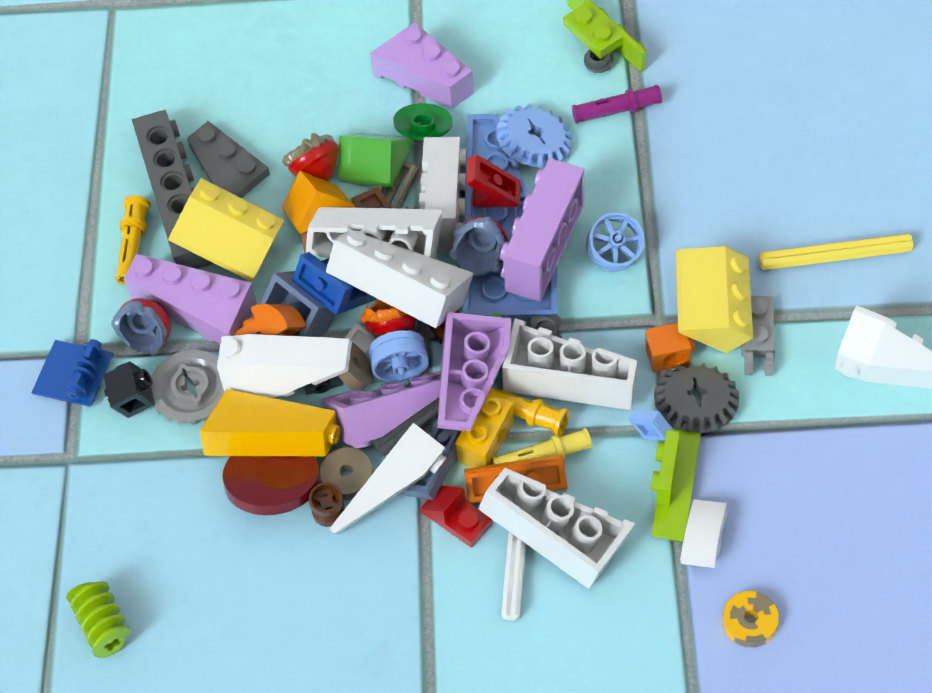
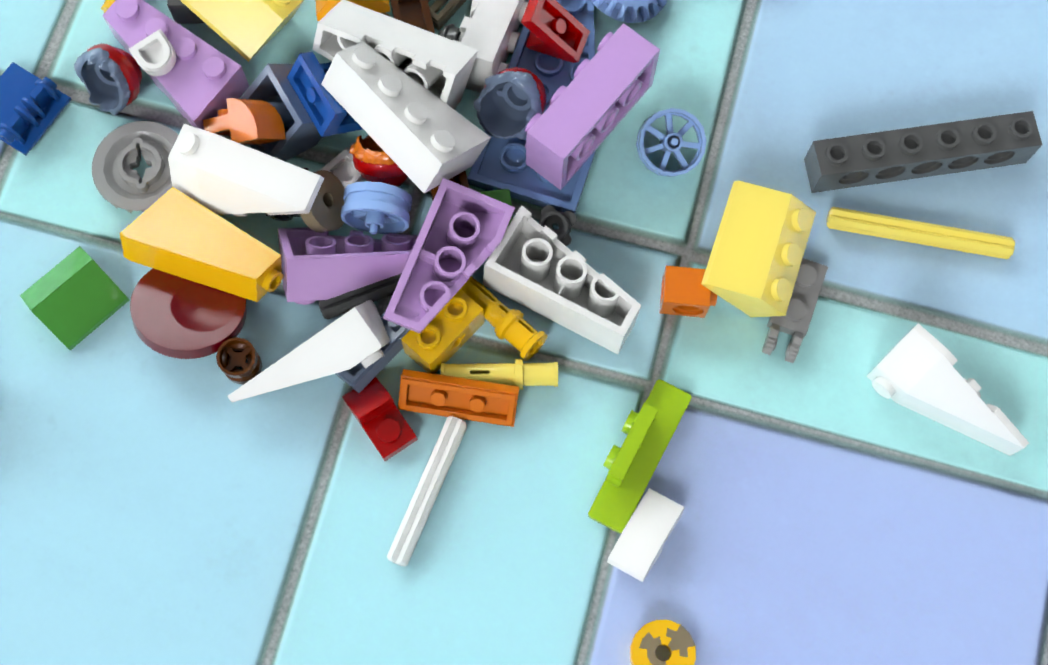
camera: 10 degrees right, 15 degrees up
black brick [103,361,155,418] -> none
dark tan piece [320,447,373,500] -> none
white wedge [478,468,635,589] -> none
light blue tile [628,410,674,440] -> none
dark grey gear [654,362,739,433] -> none
none -> bright green slope [20,246,129,350]
none -> white tile [129,29,176,76]
none -> dark grey brick [804,111,1042,193]

